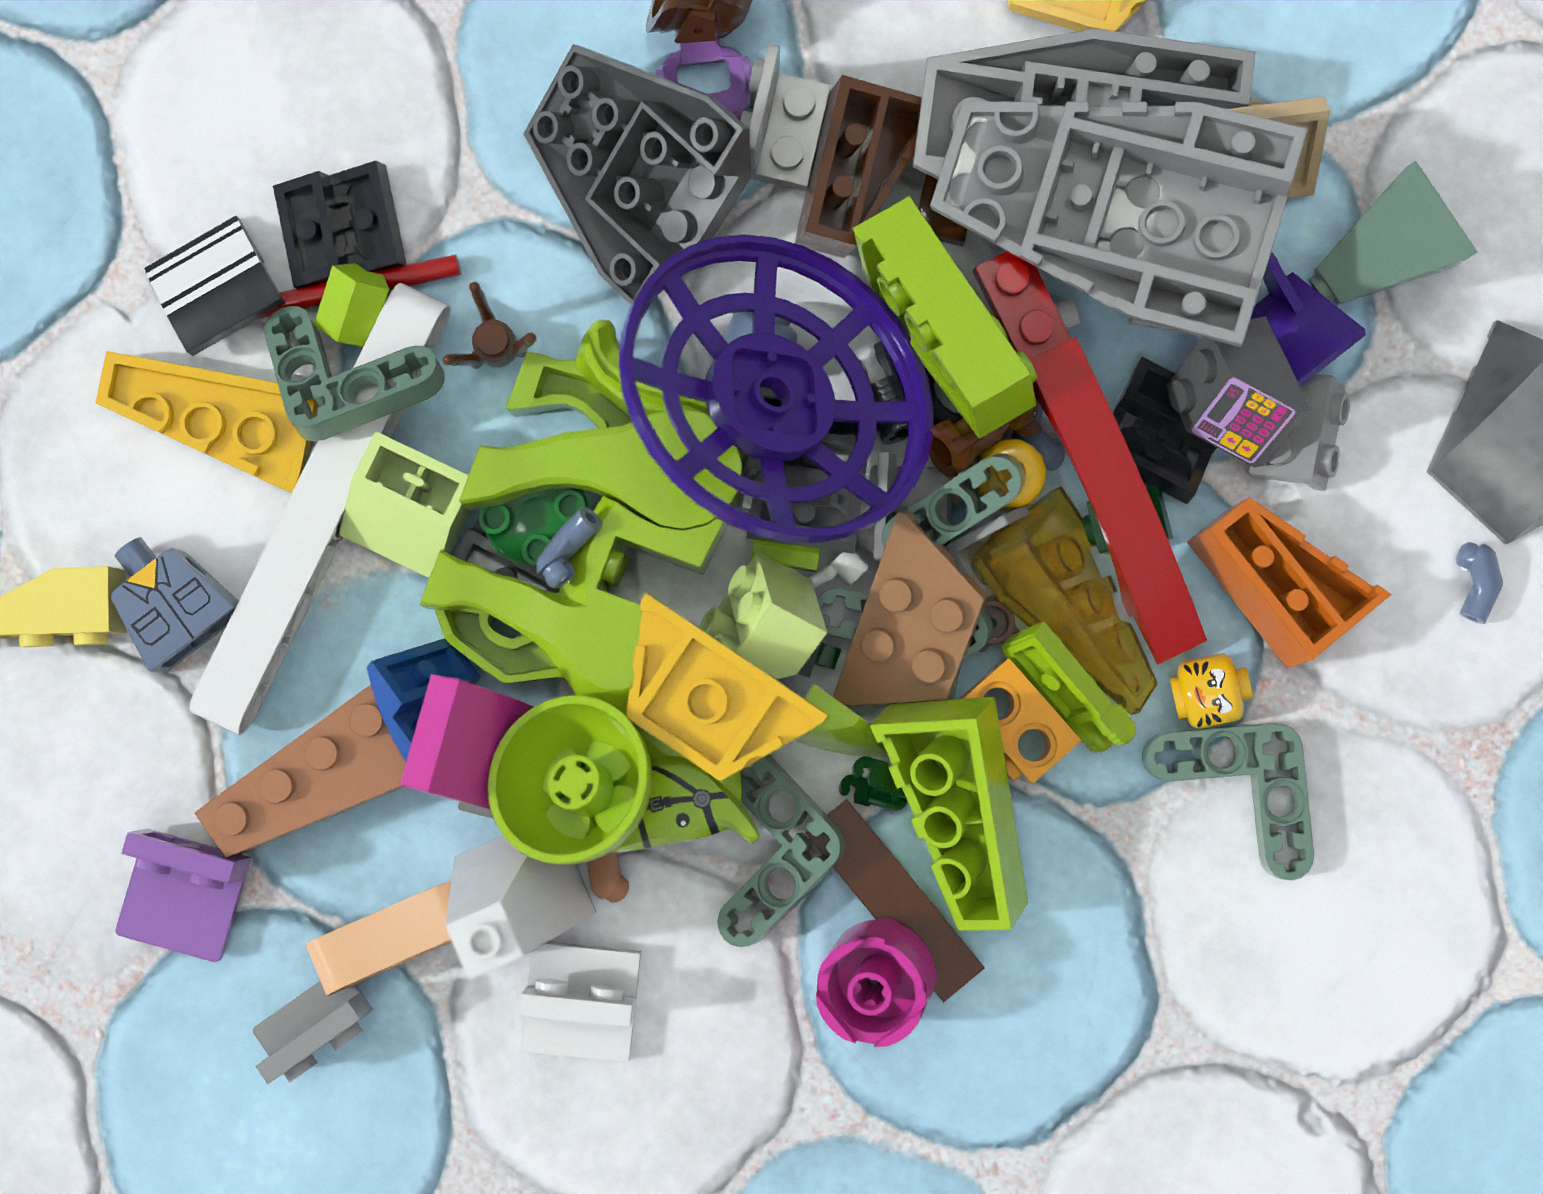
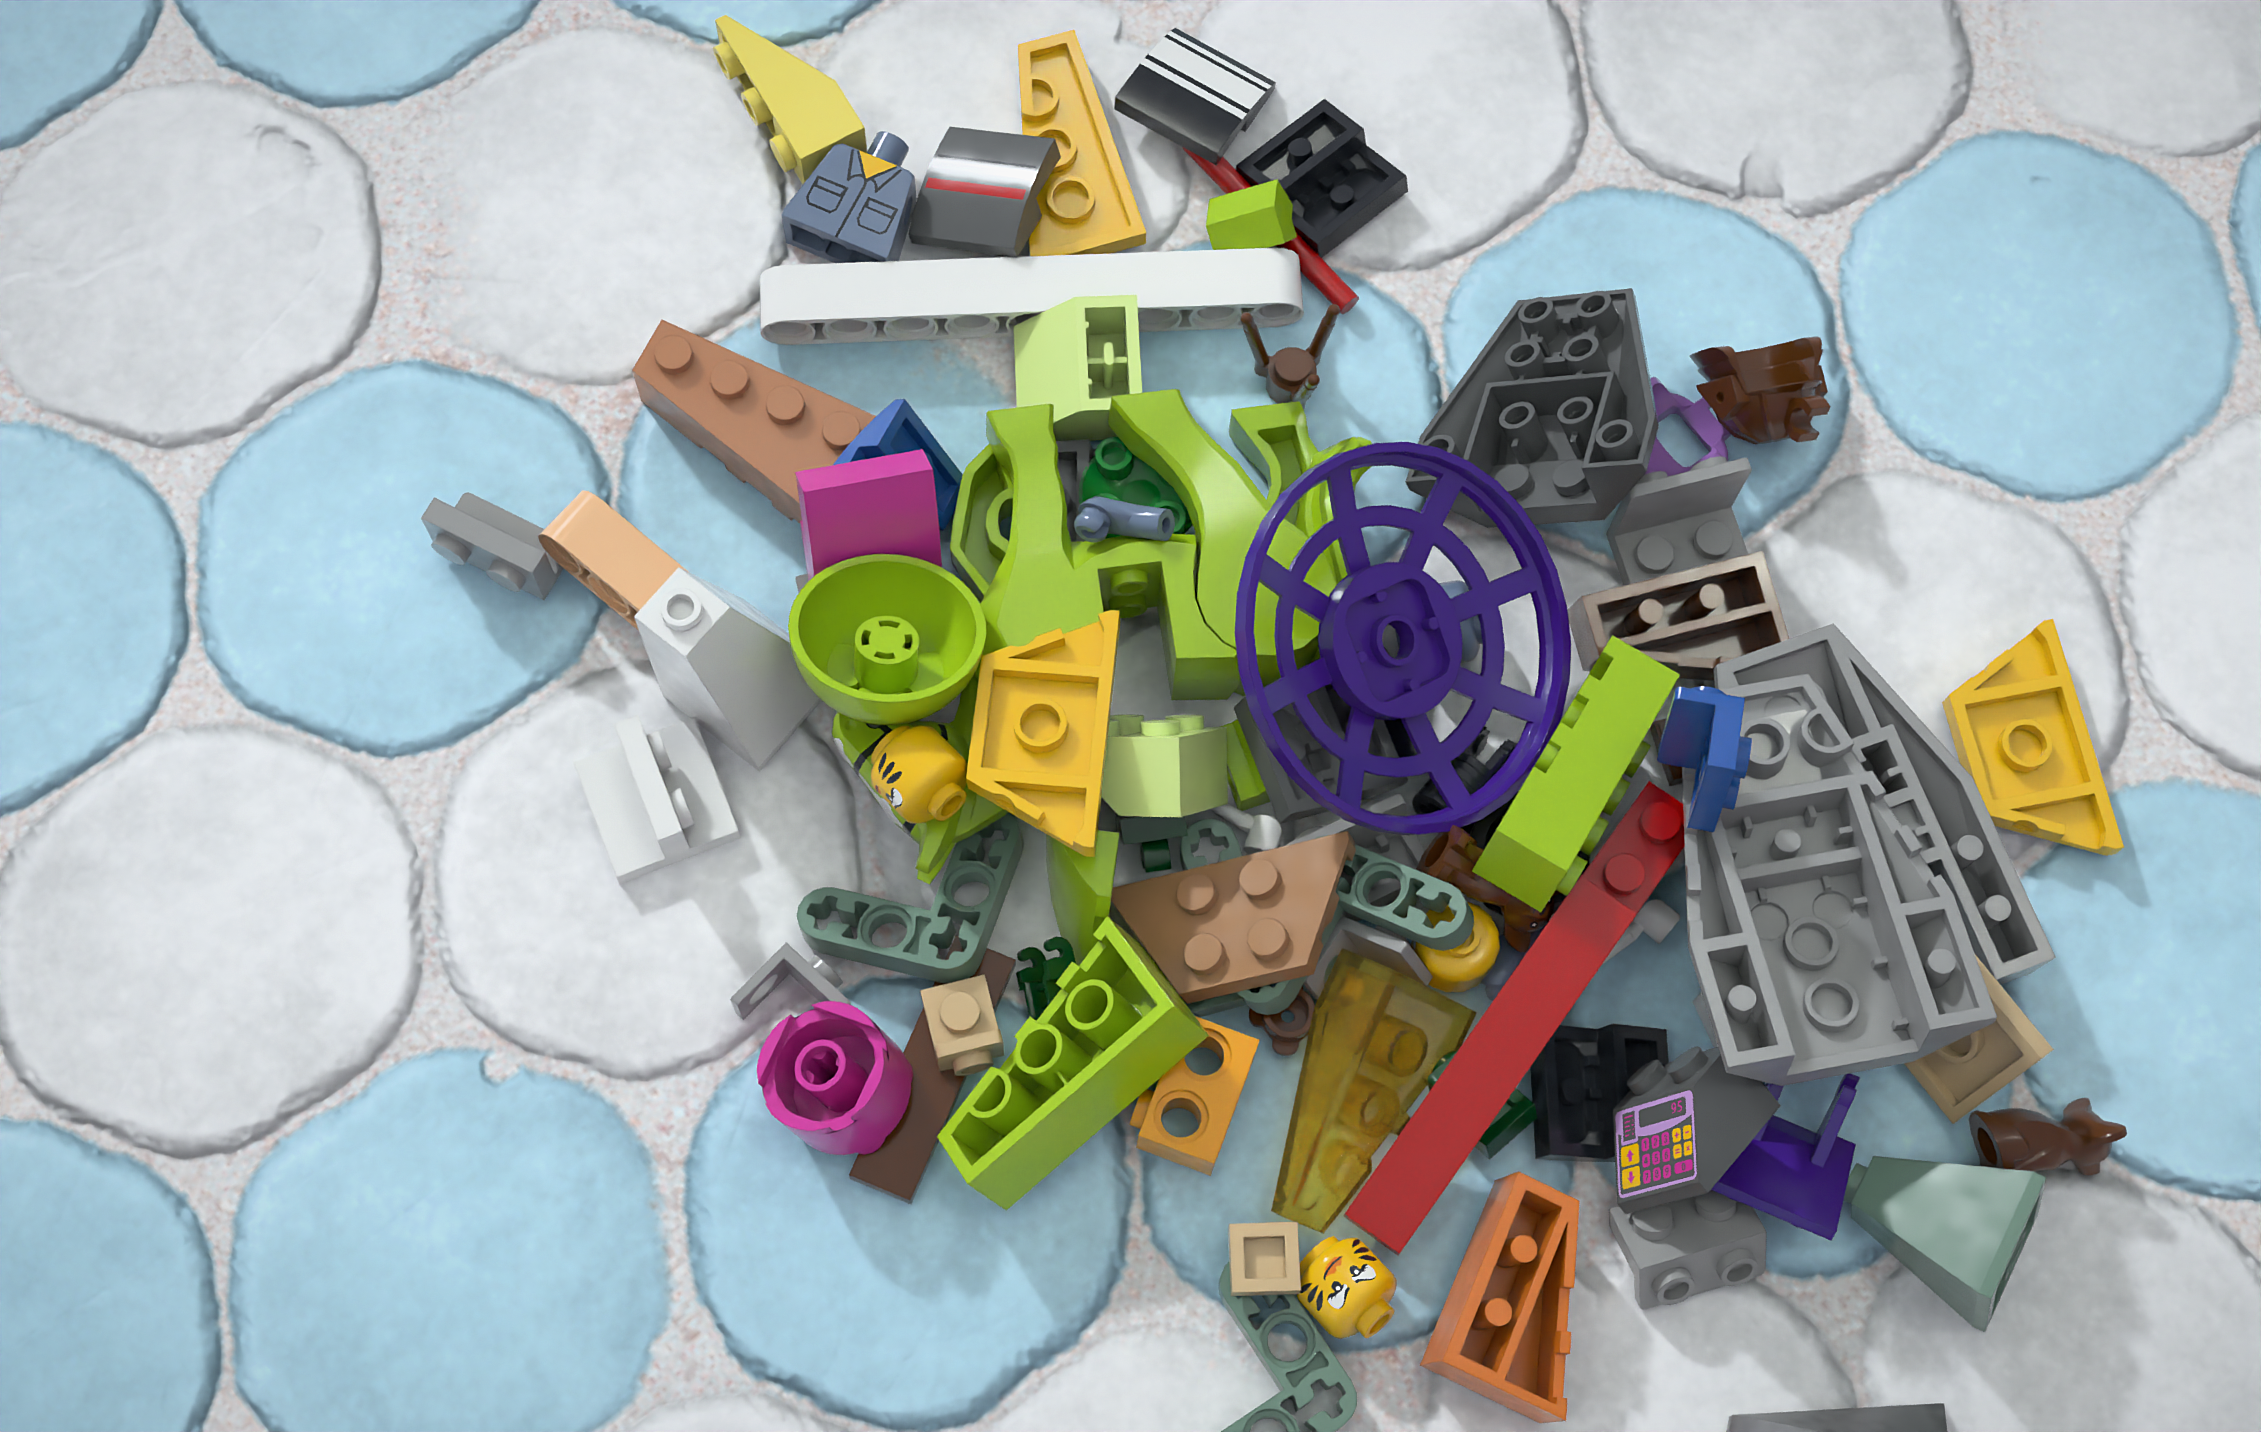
camera: 60 degrees right, 15 degrees down
medium lavender bracket [115,829,252,962] -> none
sand green beam [264,306,445,442] -> none
nougat arm [587,852,629,903] -> none
lime hinge [1001,621,1136,753] -> none
none -> light grey bracket [730,942,851,1020]
none -> yellow head [871,726,968,824]
none -> dark grey slope [908,126,1061,258]
none -> tan bracket [920,974,1004,1076]
none -> tan plate [1228,1222,1301,1296]
none -> blue bracket [1657,686,1752,832]
none -> reddish brown animal [1969,1098,2127,1176]

